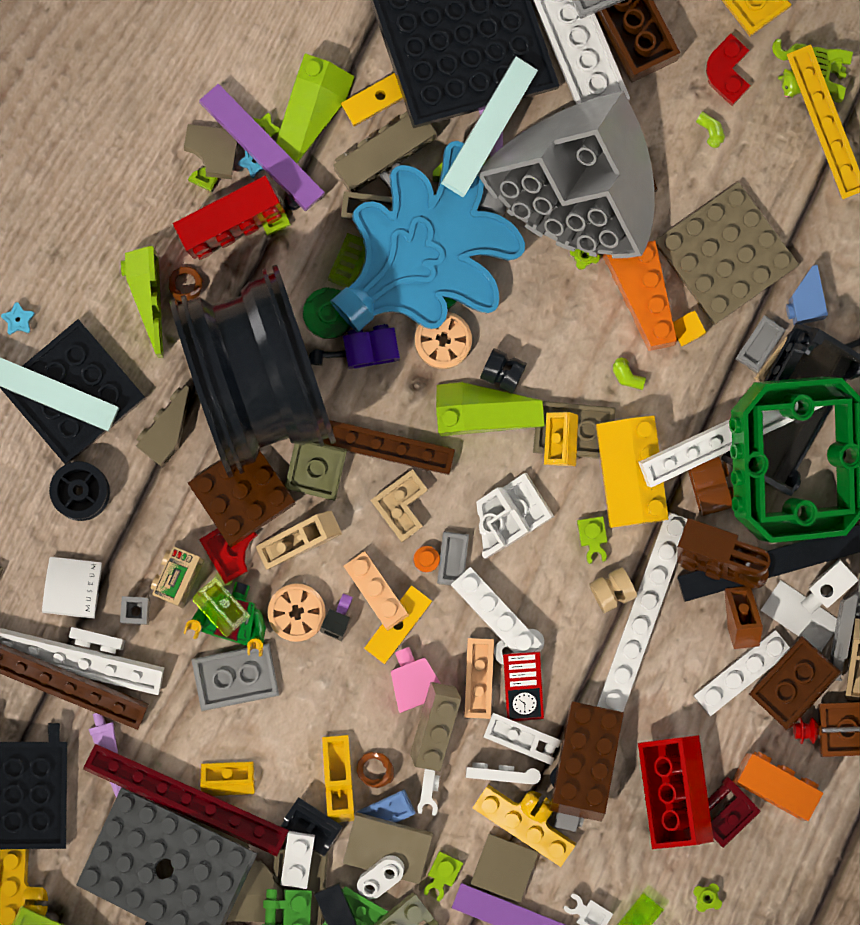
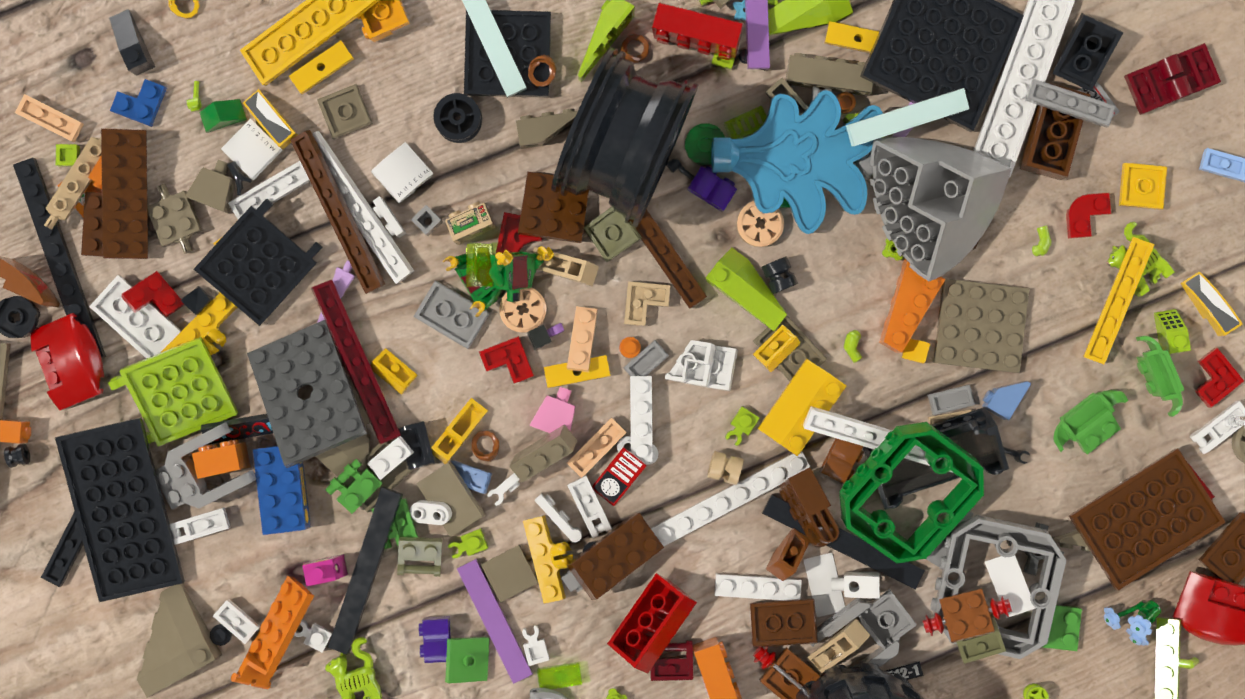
camera: 45 degrees right, 5 degrees up
none -> red plate [479,336,534,384]
none -> torso [489,246,554,302]
none -> dark orange piece [528,55,557,87]
none -> orange plate [836,92,856,114]

